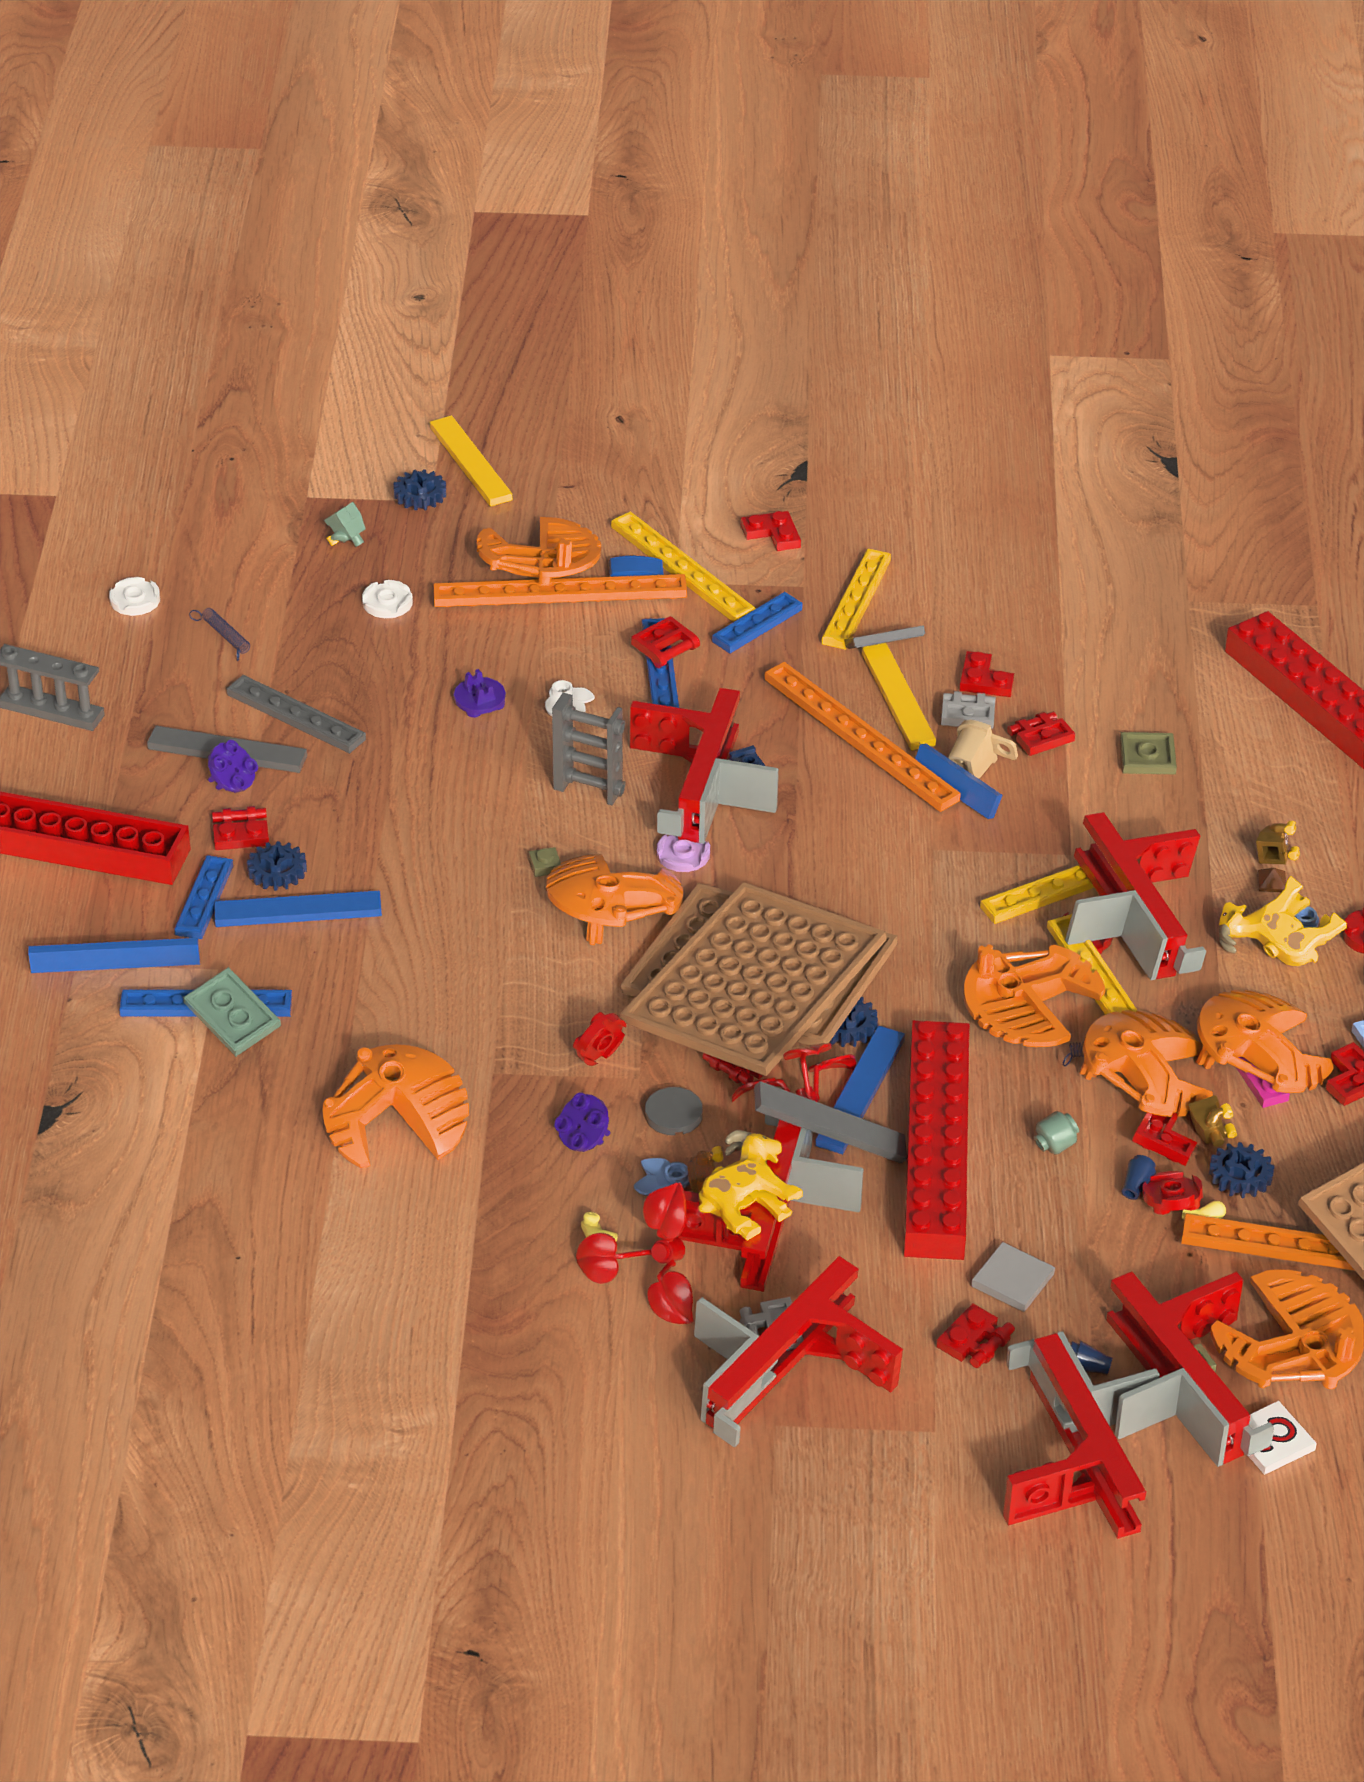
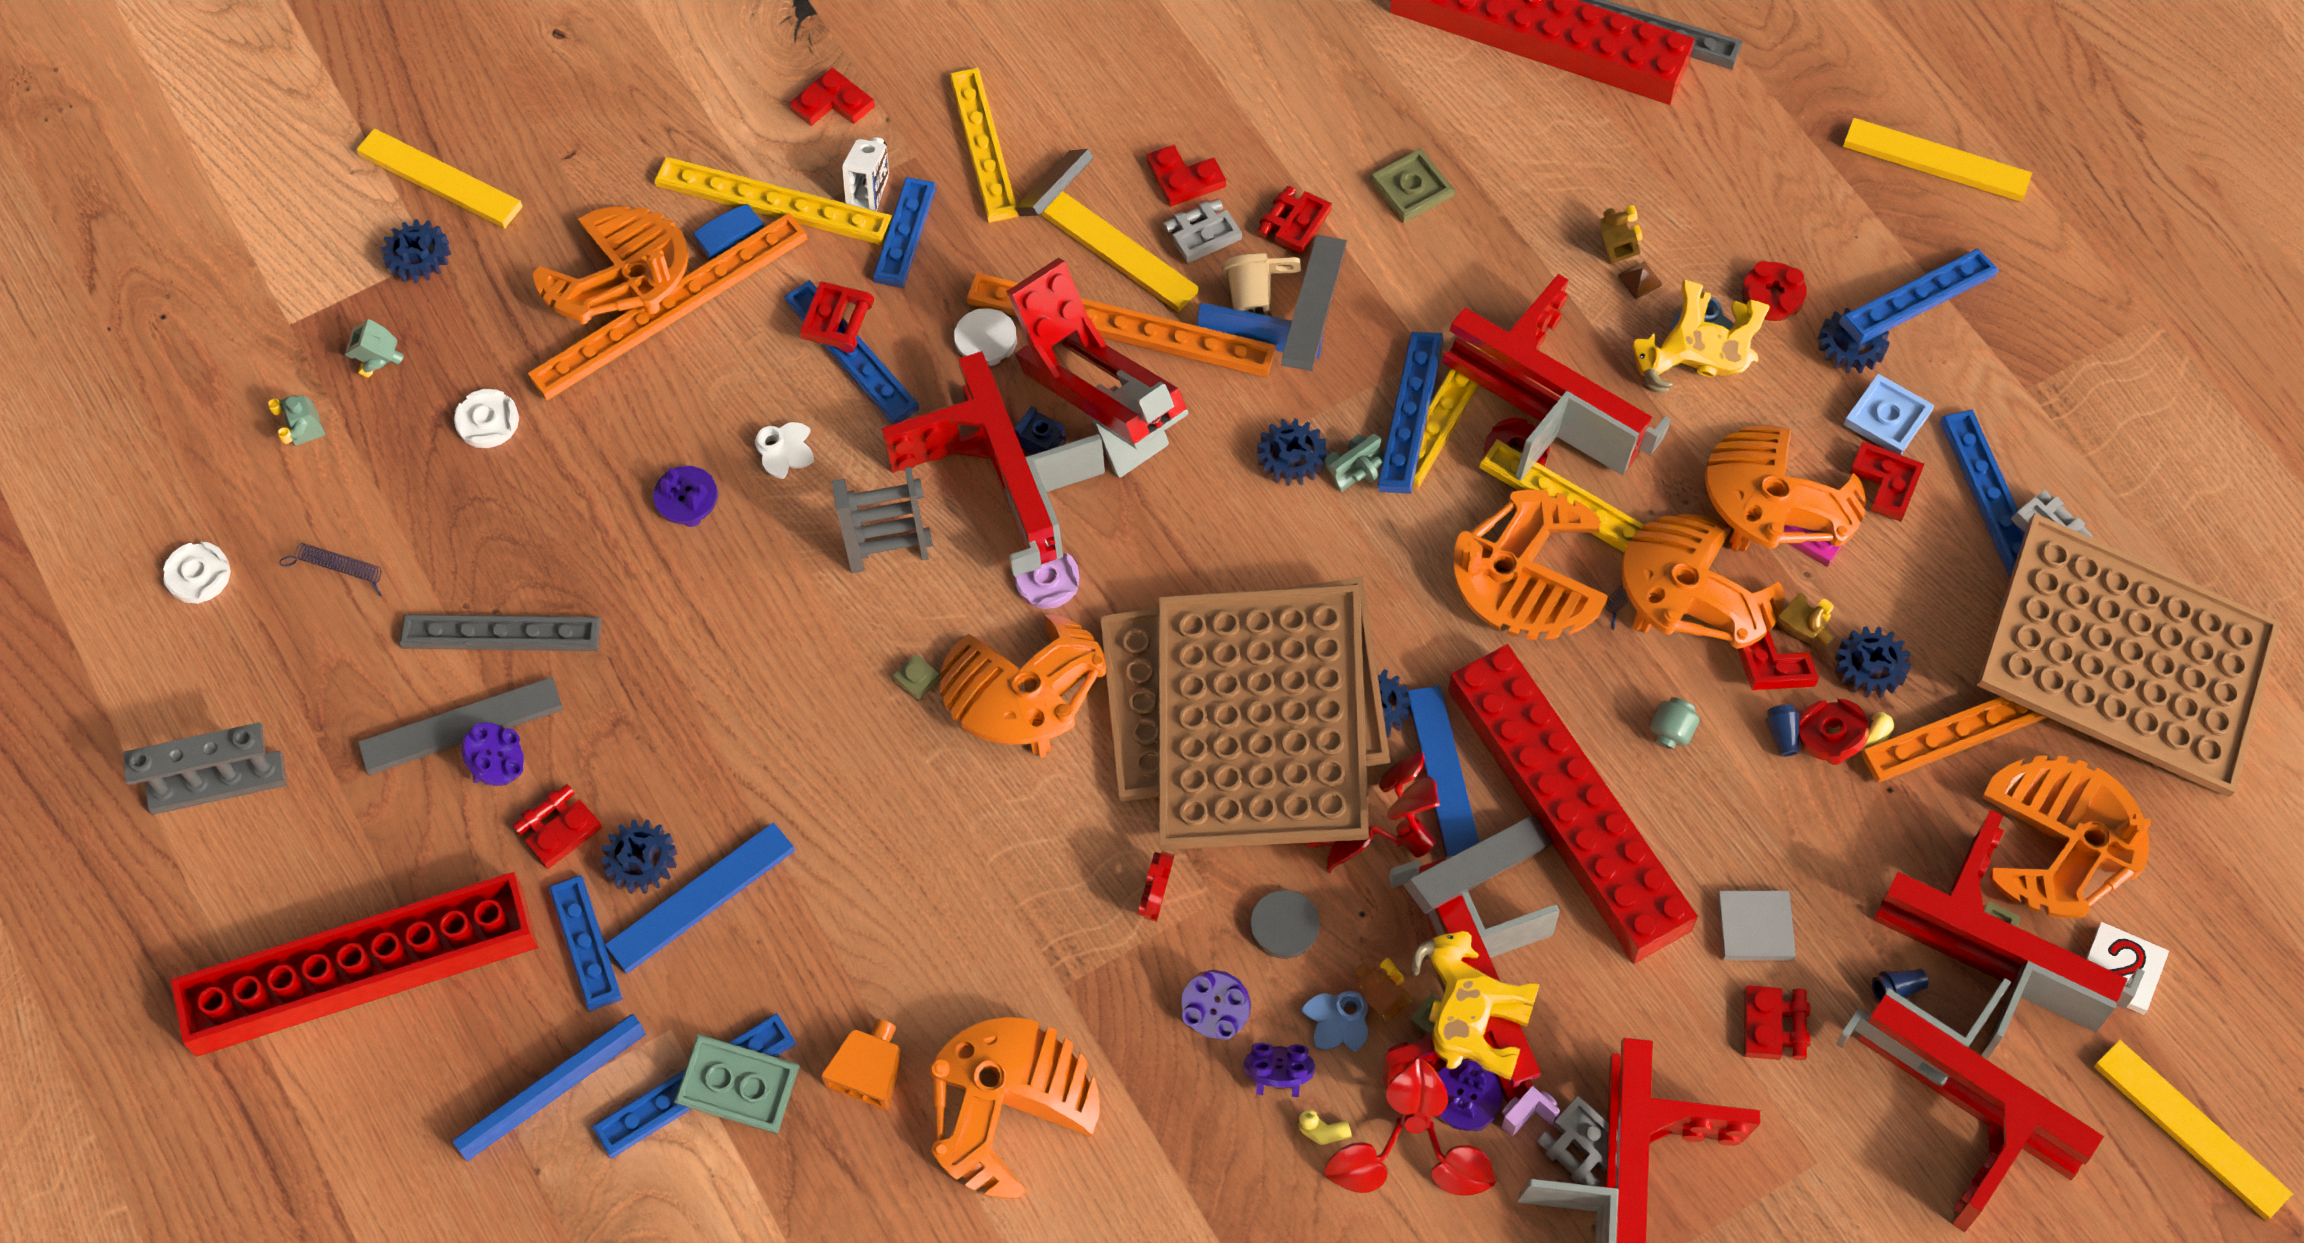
camera: 30 degrees left, 20 degrees up
none -> sand green piece [268,395,326,446]
none -> orange torso [822,1019,902,1111]
none -> white torso [842,137,889,211]
none -> white tile [954,308,1017,366]
none -> red piece [1006,257,1189,477]
none -> dark purple plate [1243,1042,1315,1097]
none -> dark blue gear [1257,418,1327,486]
none -> dark grey tile [1281,235,1347,371]
none -> sand green hips [1325,434,1384,492]
none -> blue tile [1378,332,1444,494]
none -> dark purple plate [1437,1060,1503,1132]
none -> lavender bracket [1502,1086,1560,1137]
none -> yellow tile [2094,1040,2293,1222]

